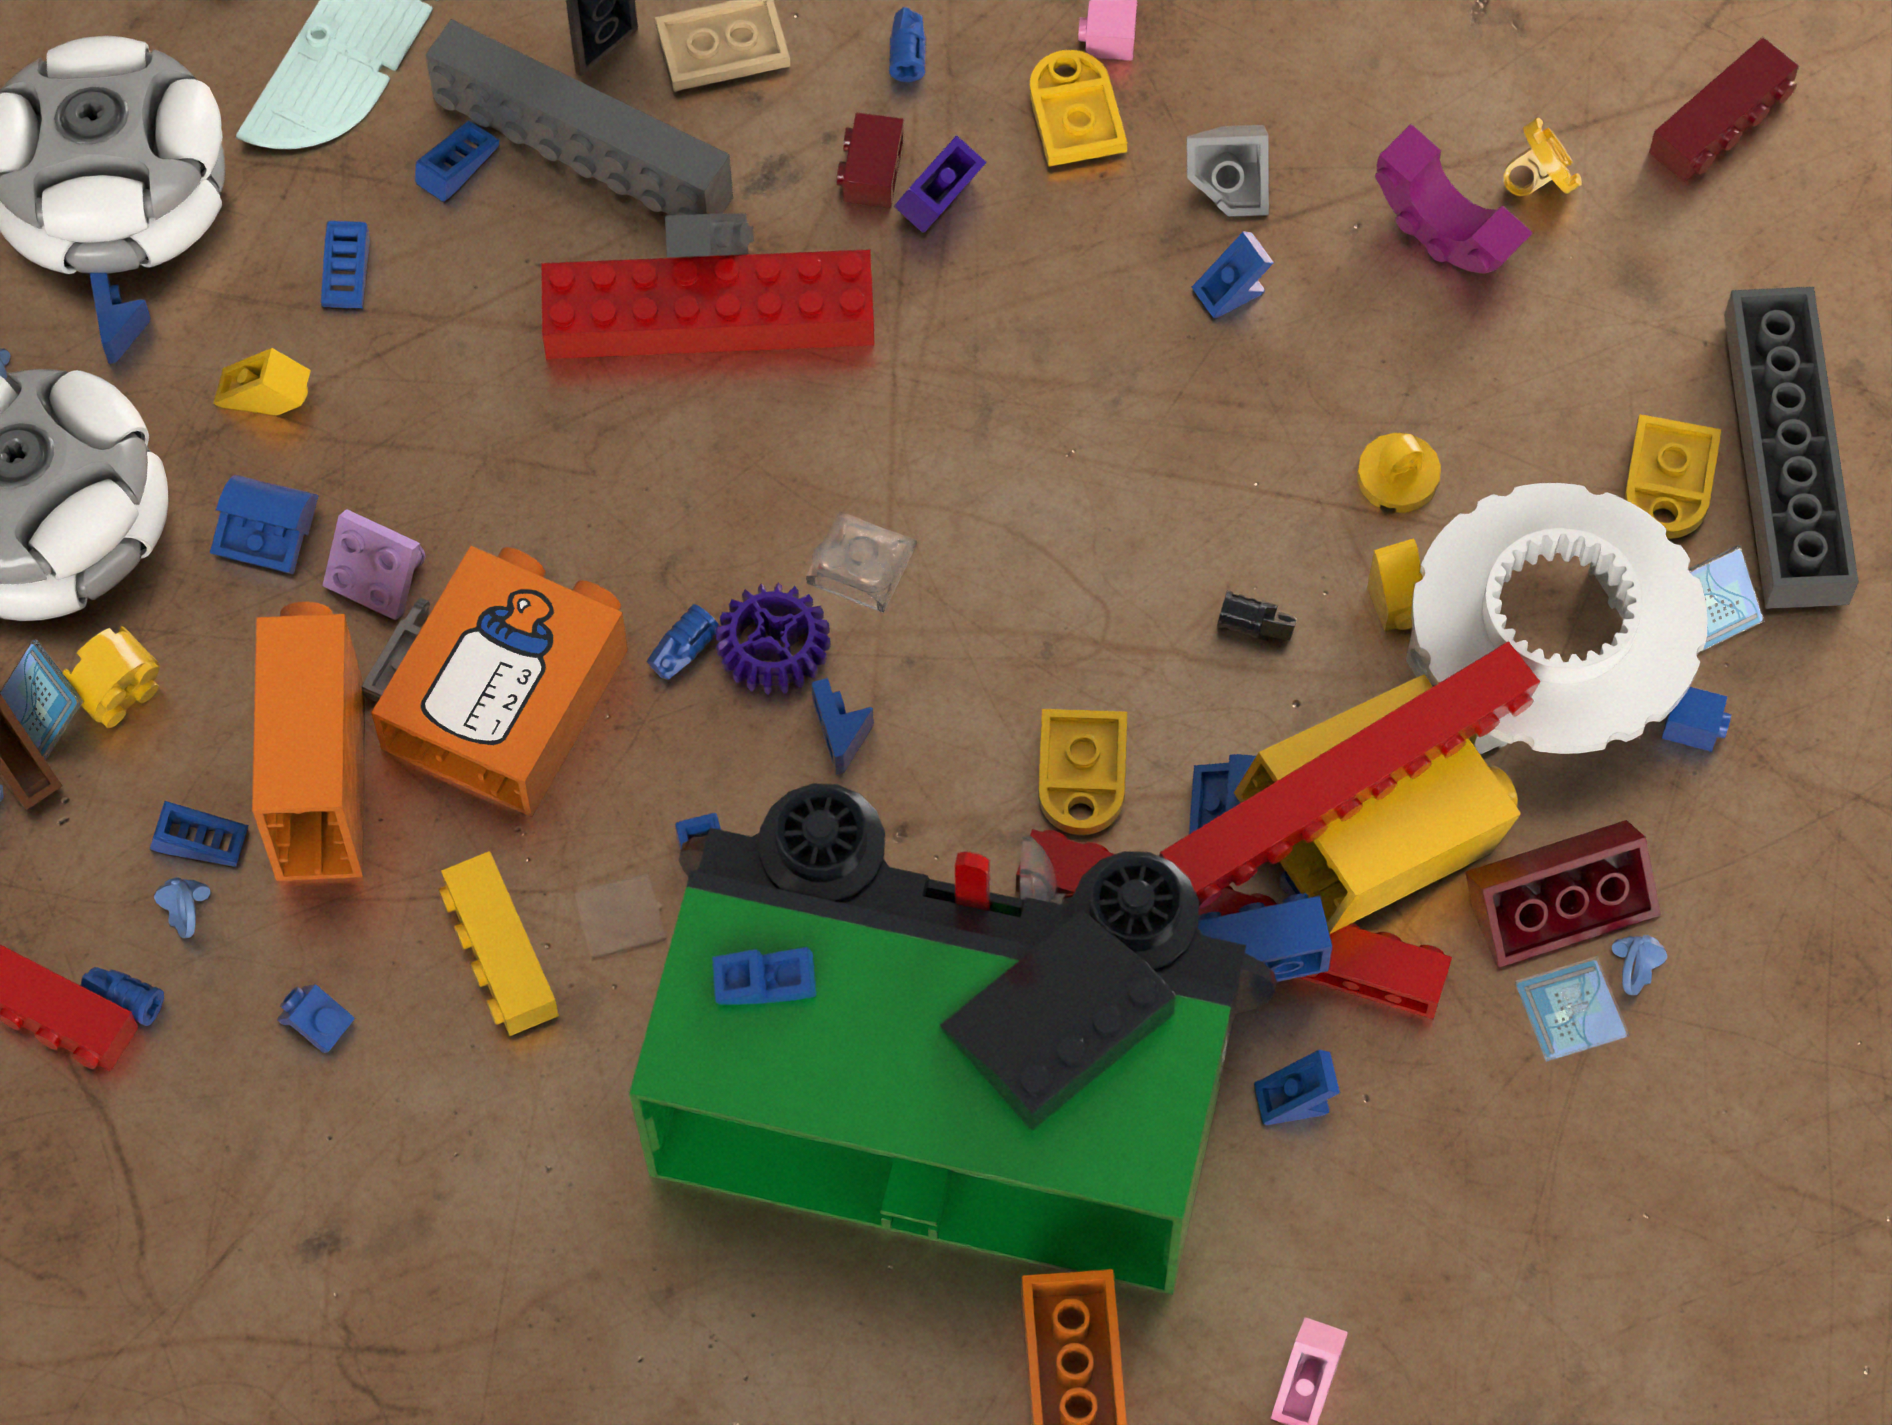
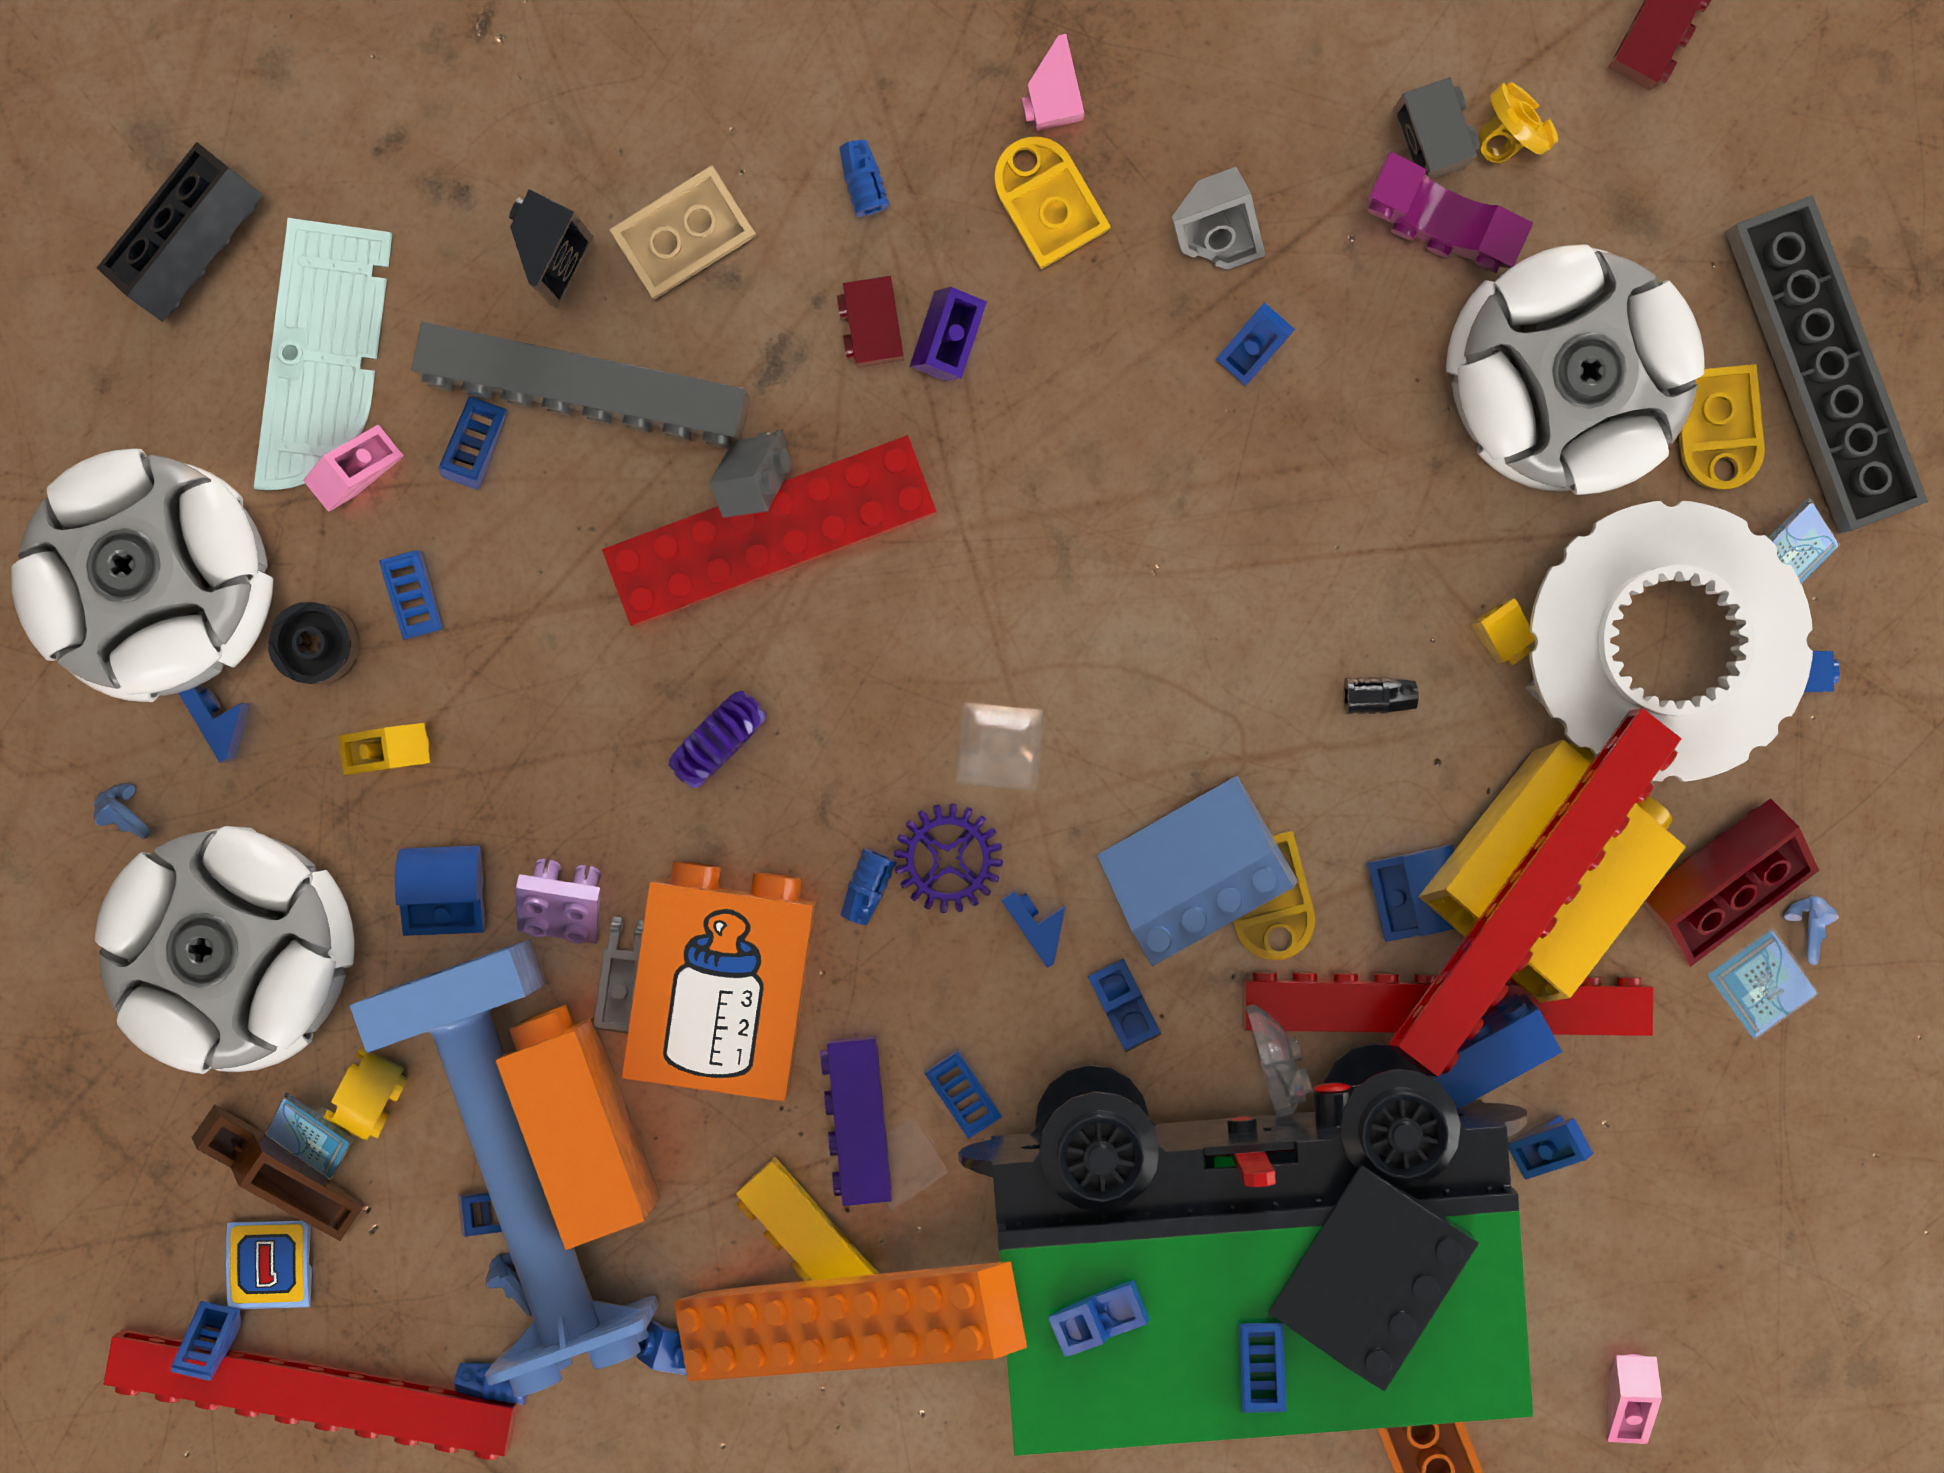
camera: 20 degrees left, 25 degrees up
yellow tile [1357,432,1441,513] -> none
none -> black brick [268,602,359,684]
none -> bright pink slope [303,425,404,512]
none -> medium blue piece [349,938,659,1397]
none -> dark purple gear [668,691,766,788]
none -> orange brick [673,1261,1027,1382]
none -> dark purple brick [820,1036,892,1206]
none -> blue slope [1088,959,1162,1052]
none -> medium blue slope [1097,775,1298,966]
none -> blue slope [1239,1323,1287,1413]
none -> dark grey brick [1393,77,1480,180]
none -> piece [1446,244,1704,495]

